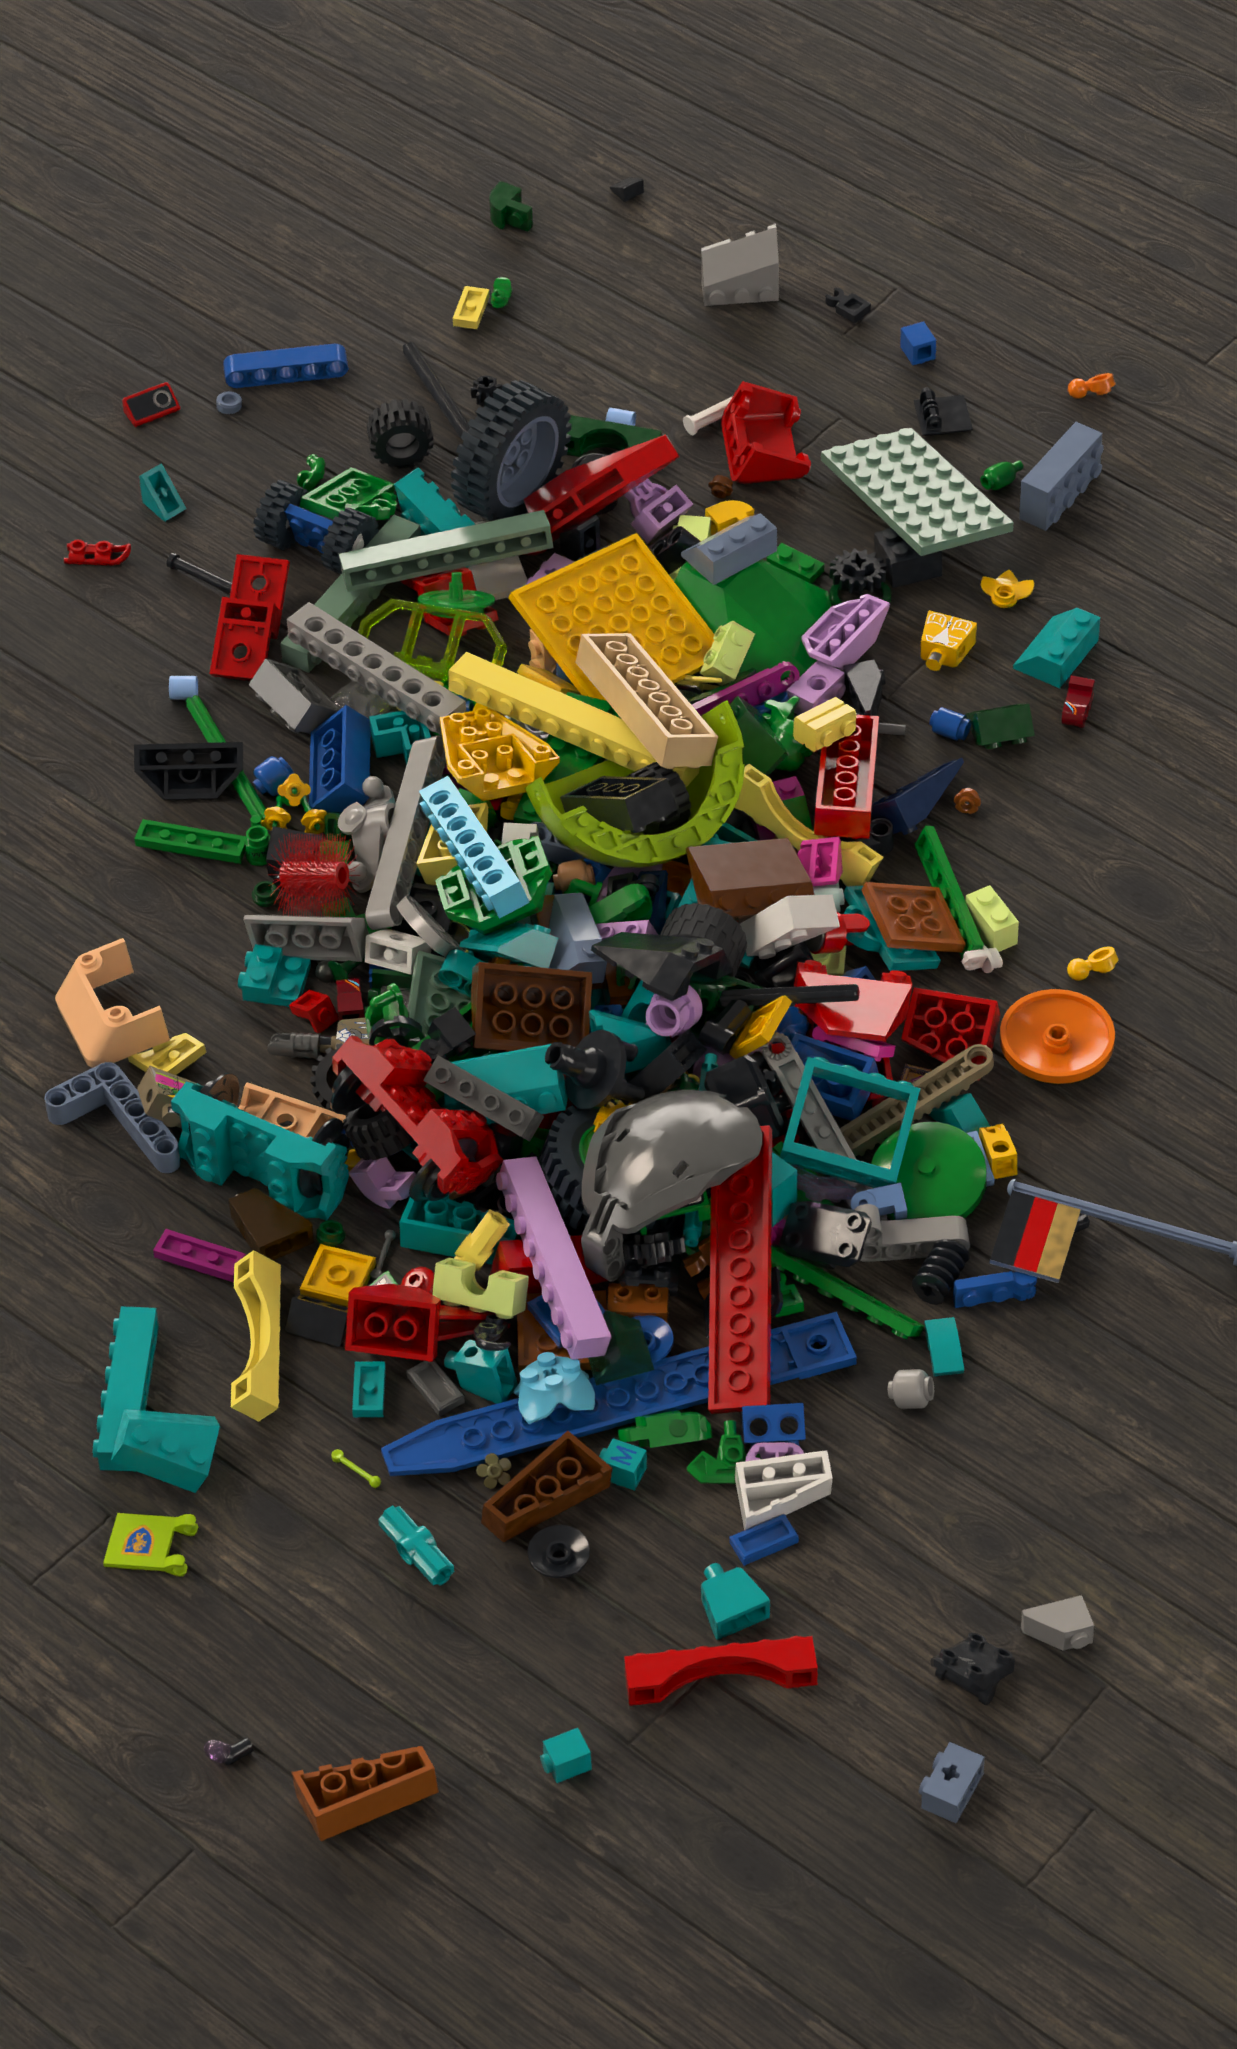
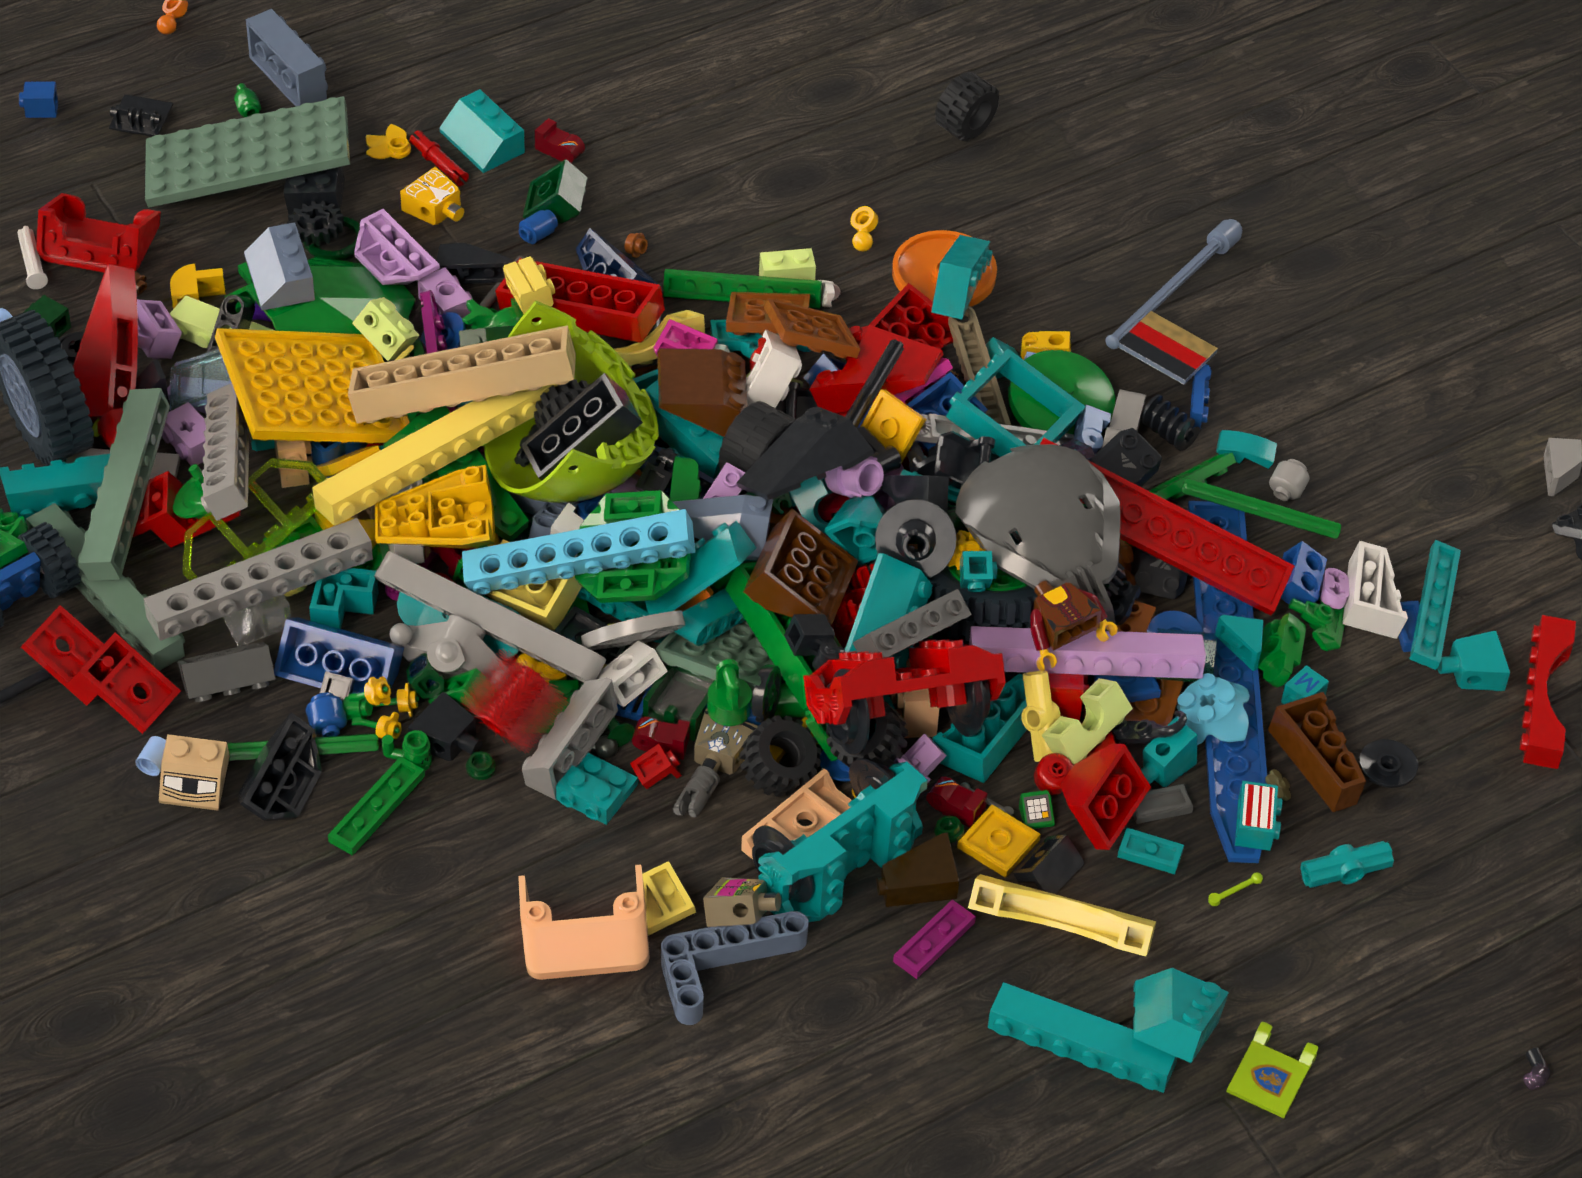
camera: 75 degrees left, 0 degrees up
none -> tan slope [159,734,230,811]
none -> light grey brick [201,383,249,521]
none -> tile [319,671,356,702]
none -> red pin [409,130,469,186]
none -> dark orange plate [764,298,861,358]
none -> dark red leg [926,777,987,828]
none -> teal wedge [931,235,993,319]
none -> teal brick [959,551,997,592]
none -> torso [1030,581,1118,671]
none -> green axle [1181,478,1341,539]
none -> teal slope [1215,615,1263,671]
none -> brick [1235,781,1282,851]
none -> teal plate [1409,540,1461,670]

